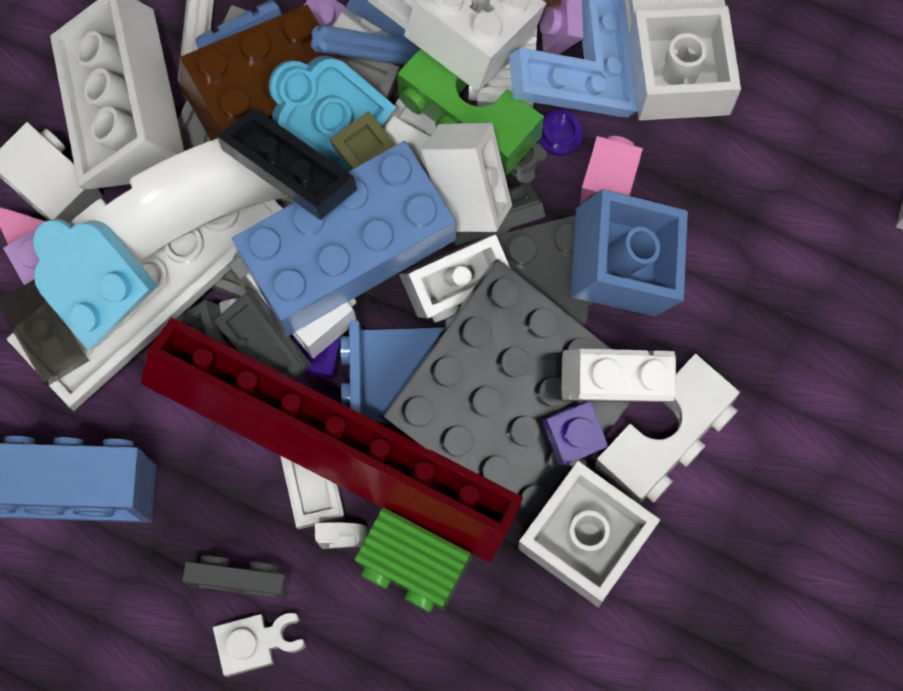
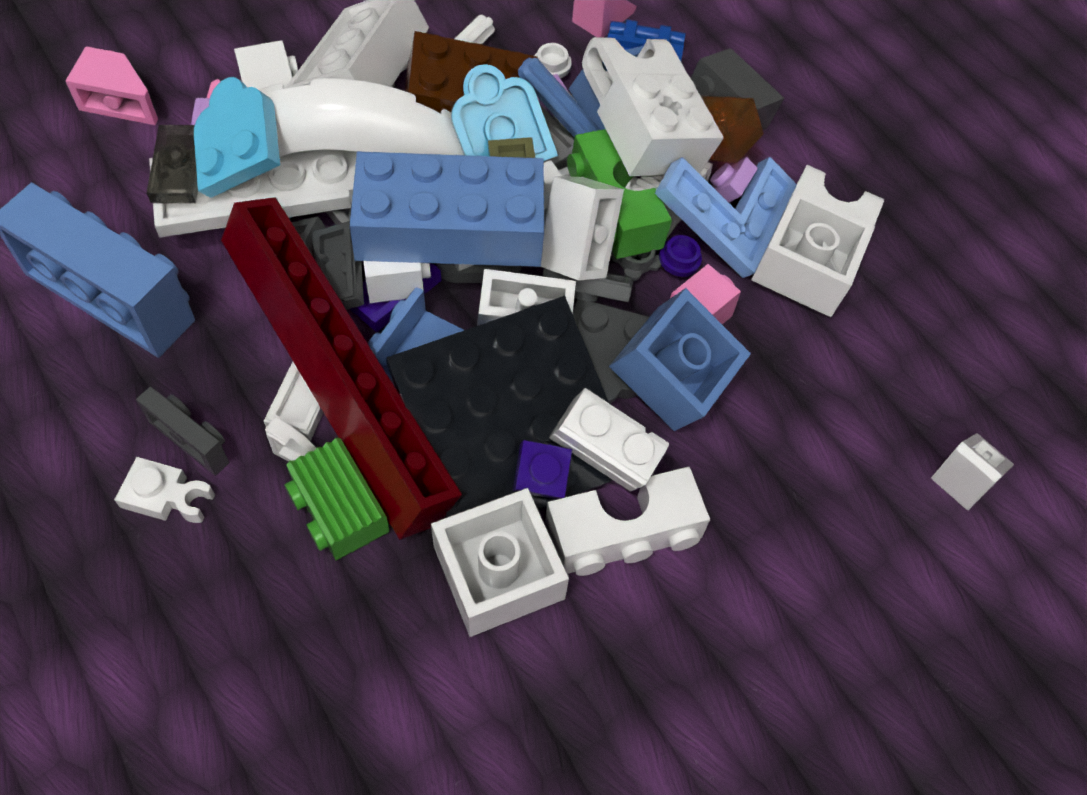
camera: 20 degrees right, 15 degrees down
black plate [217,108,357,220] -> none

